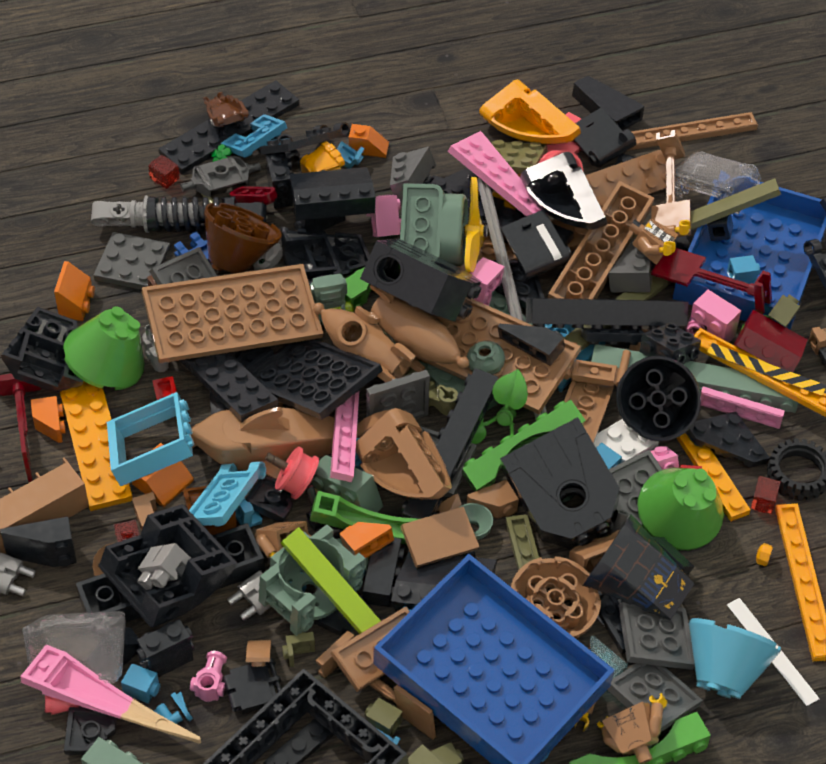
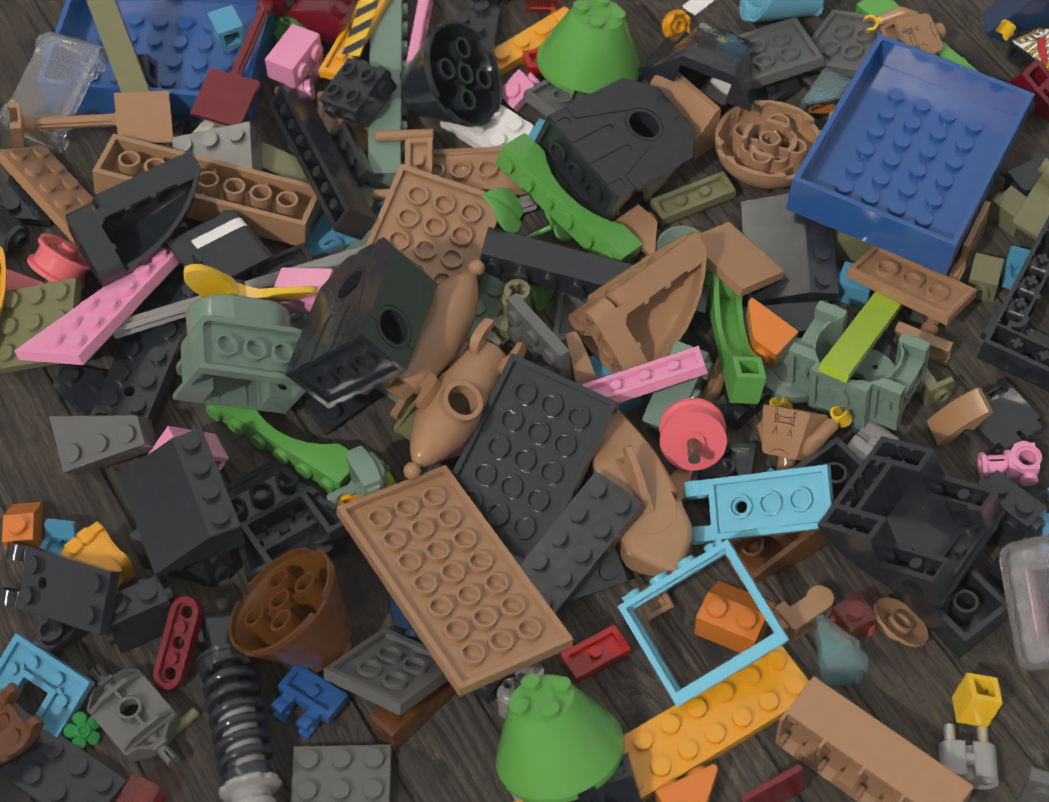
camera: 100 degrees left, 5 degrees up
black slope [0,517,77,567] -> none
light grey hips [137,543,191,590] -> none
sand green piece [467,341,505,375] -> none
black slope [497,323,565,366] -> none
torso [628,219,690,265] -> none
none -> light orange plate [662,10,691,38]
none -> clear light blue slope [813,614,868,686]
none -> yellow brick [952,673,1003,727]

